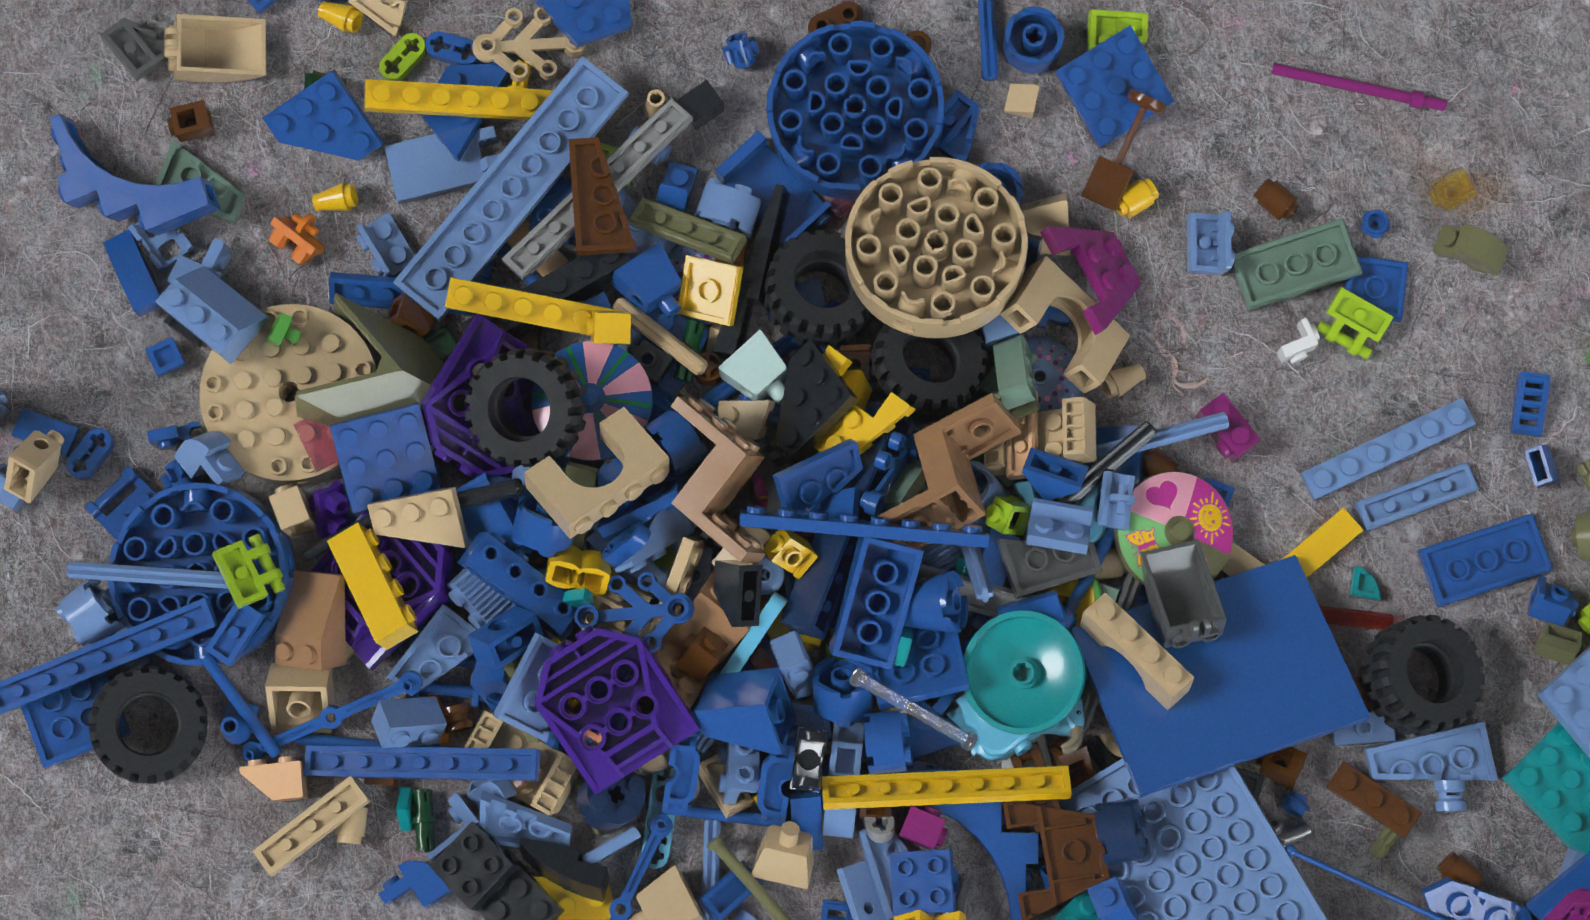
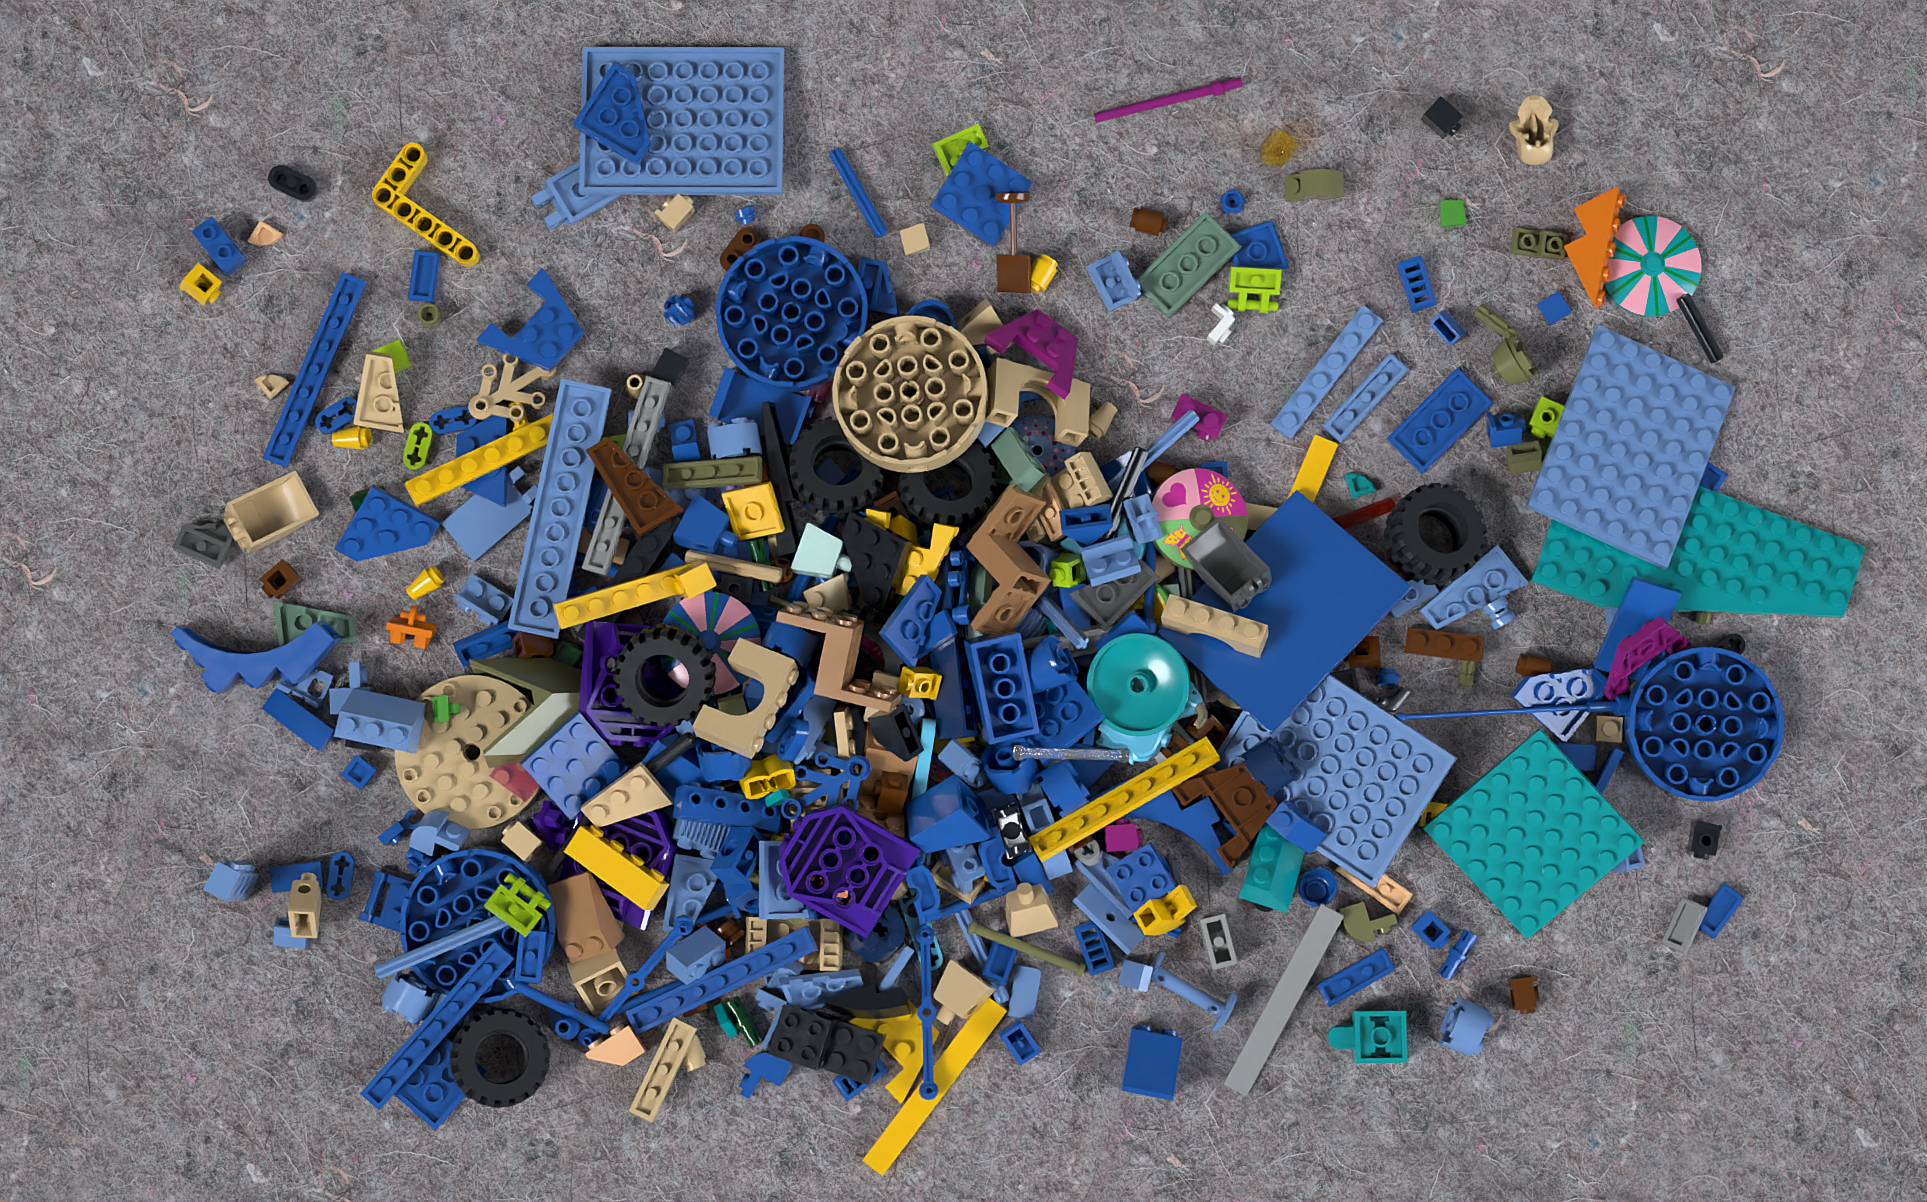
camera: 30 degrees left, 5 degrees up
blue plate [739,505,989,548] -> none
teal tile [893,627,913,667] -> none
blue brick [1003,7,1064,74] -> none

